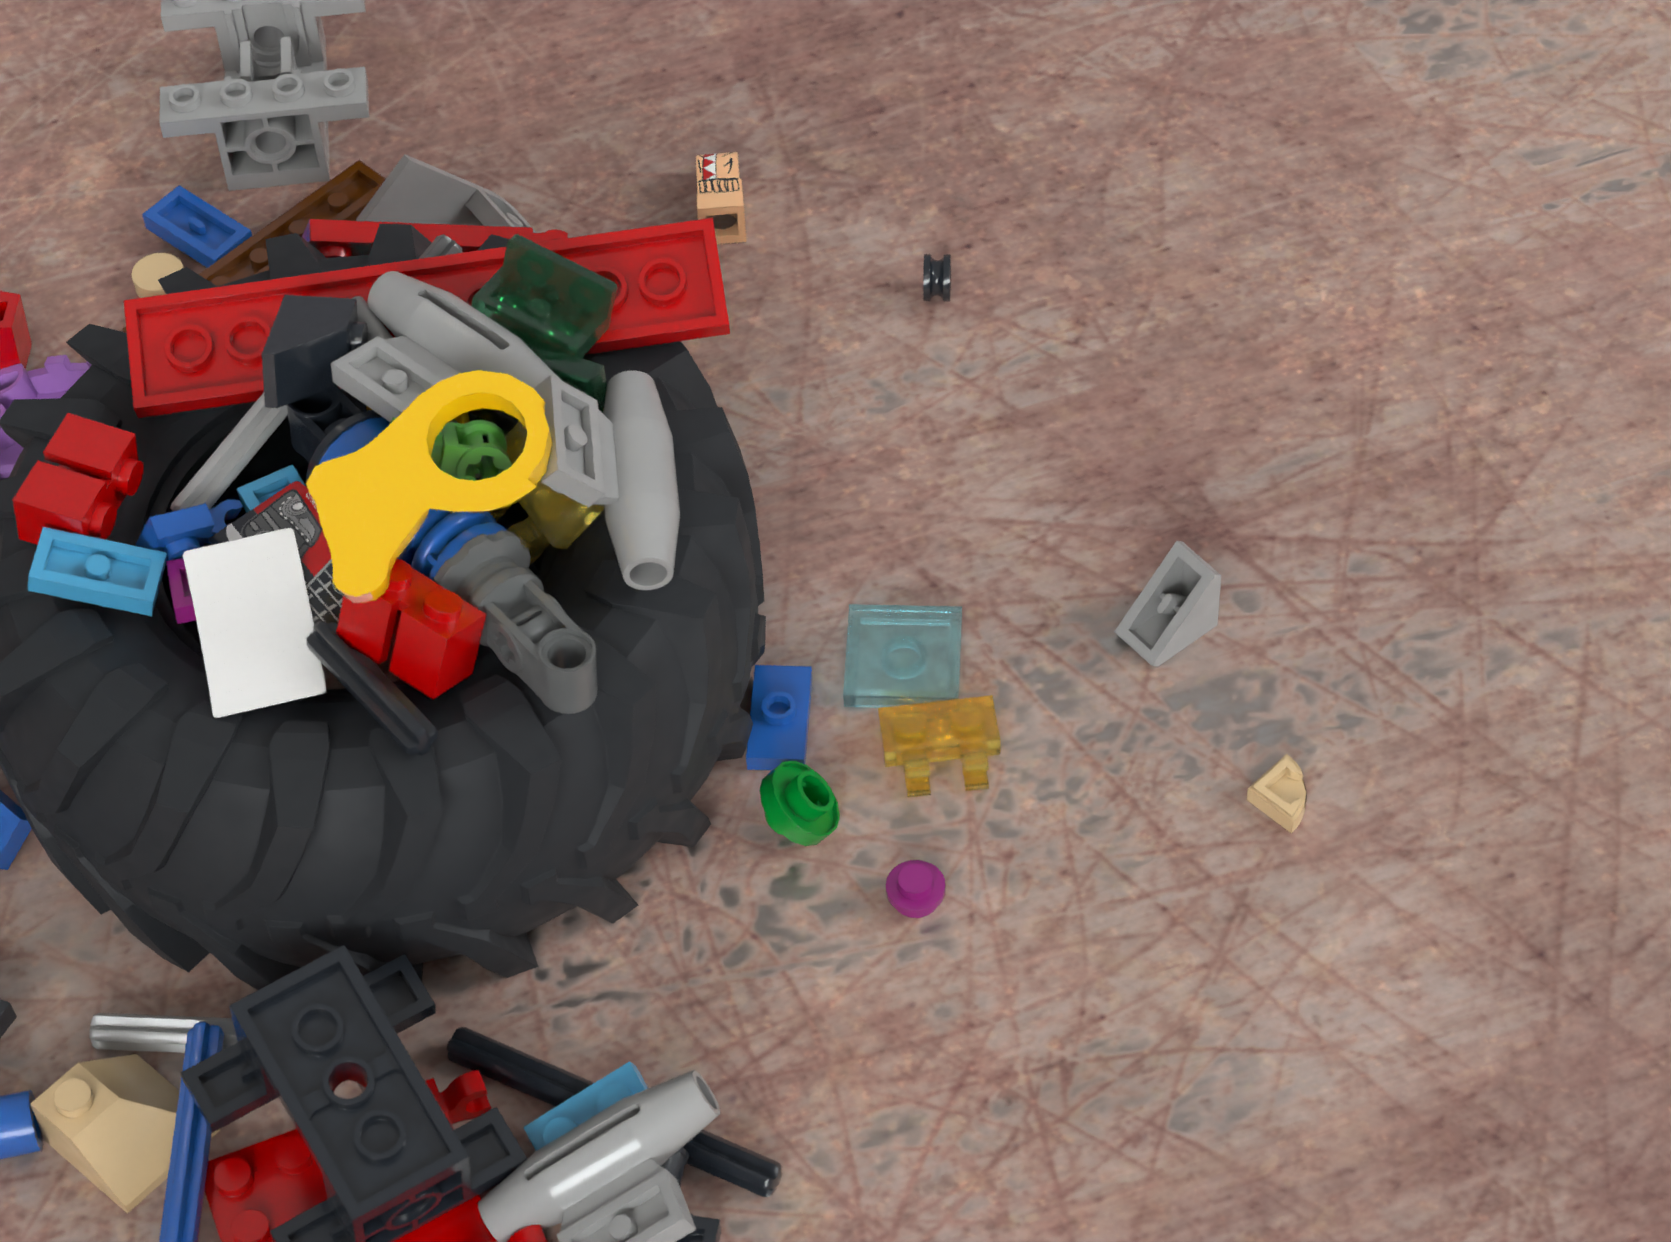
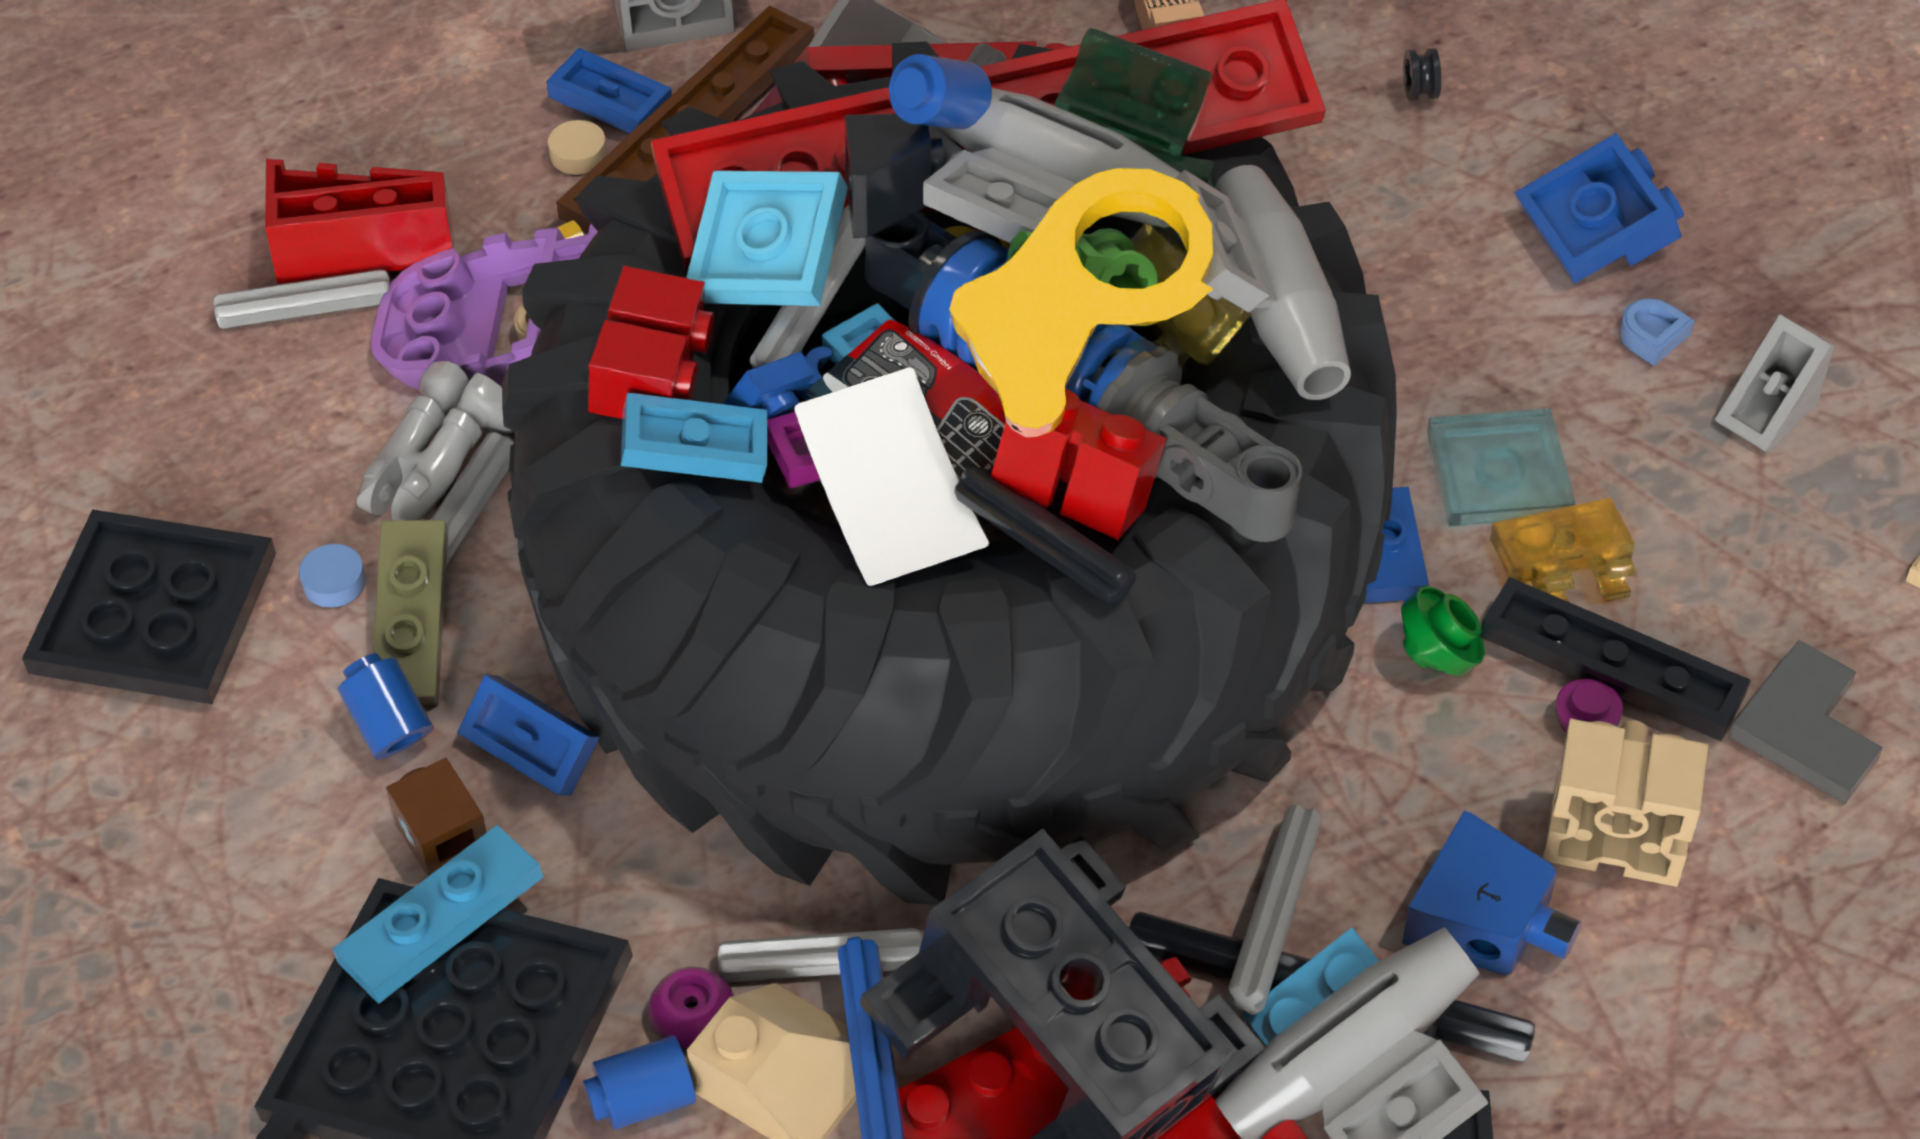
camera: 10 degrees left, 0 degrees up
none -> magenta plate [648,966,734,1049]
none -> medium azure plate [686,171,848,306]
none -> blue brick [889,54,992,130]
none -> light grey axle [1227,804,1321,1015]
none -> blue torso [1402,810,1581,975]
none -> black plate [1480,577,1751,742]
none -> blue plate [1514,133,1684,284]
none -> tan brick [1542,719,1708,887]
none -> medium blue tile [1619,298,1695,366]
none -> dark grey tile [1729,640,1883,804]

